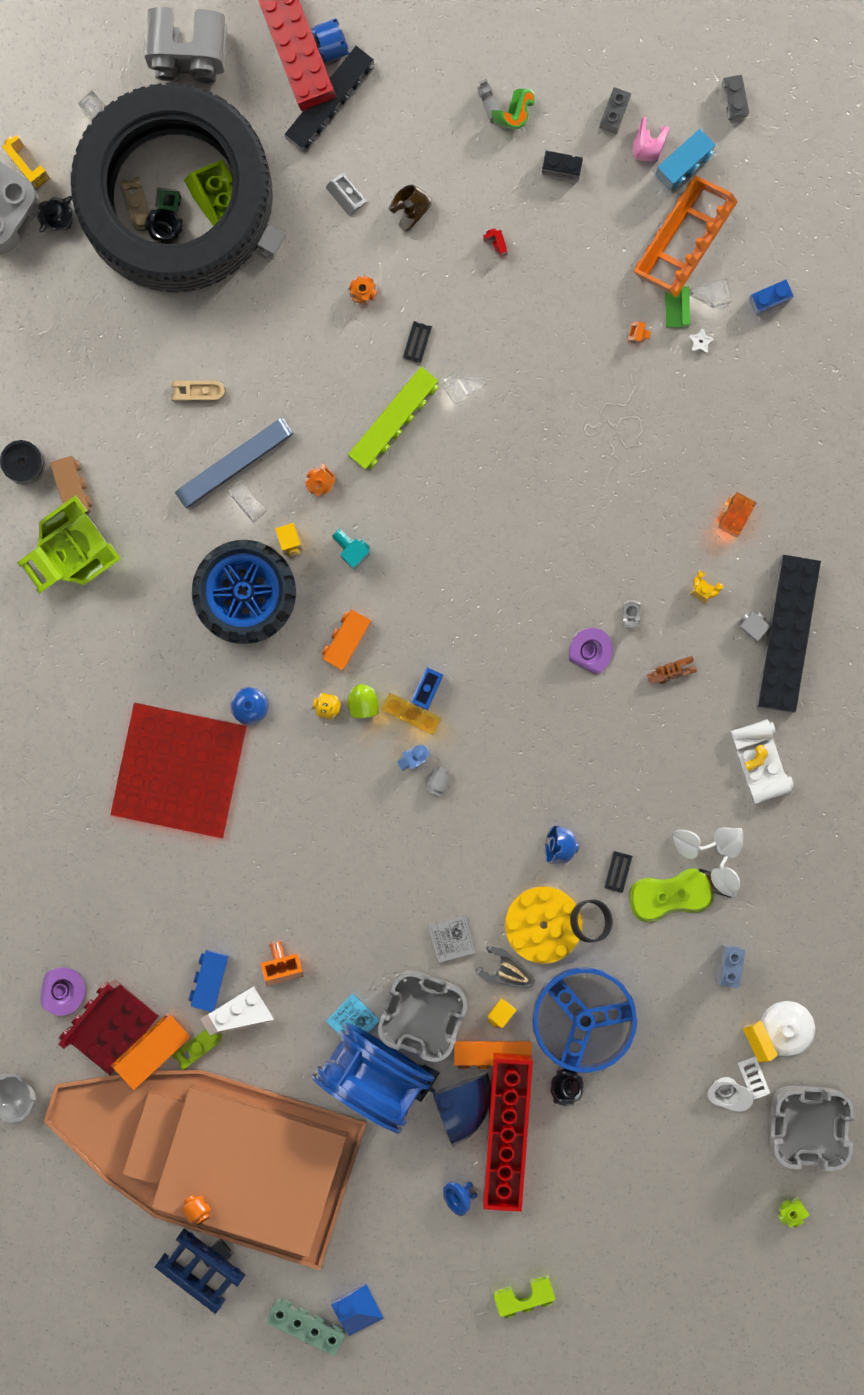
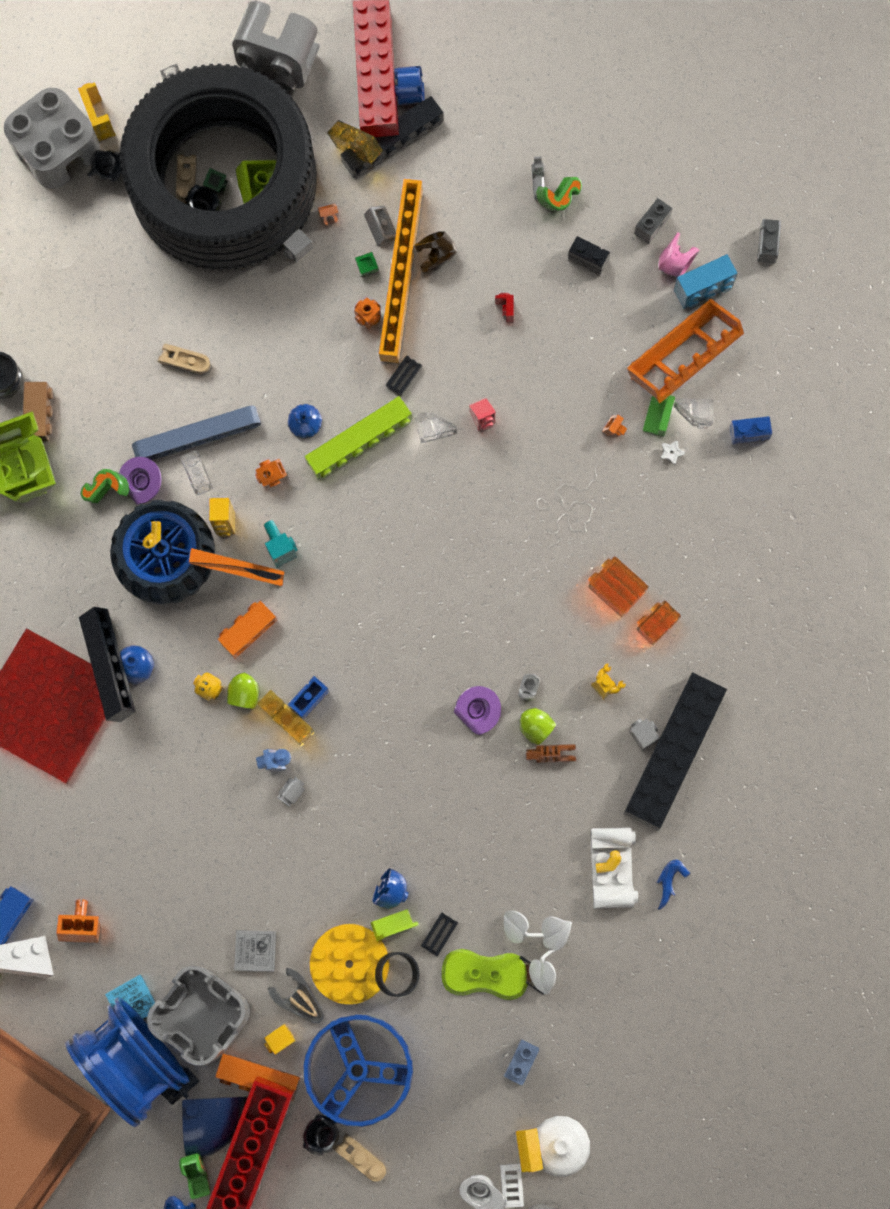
camera: 20 degrees right, 10 degrees down
none -> black brick [79,607,136,722]
none -> bright green animal [80,469,129,503]
none -> medium lavender hat [119,457,162,505]
none -> yellow arm [143,521,161,549]
none -> bright green animal [179,1153,211,1199]
none -> orange sticker [189,548,284,586]
none -> blue hair [287,404,322,438]
none -> orange tile [318,203,338,225]
none -> clear yellow arch [327,120,383,164]
none -> tan plate [334,1133,386,1181]
none -> green plate [355,252,379,277]
none -> lime panel [370,909,419,941]
none -> light orange brick [379,179,423,363]
none -> coral slope [469,398,496,431]
none -> lime piece [519,708,556,745]
none -> clear orange brick [588,556,649,618]
none -> blue piece [656,859,691,910]

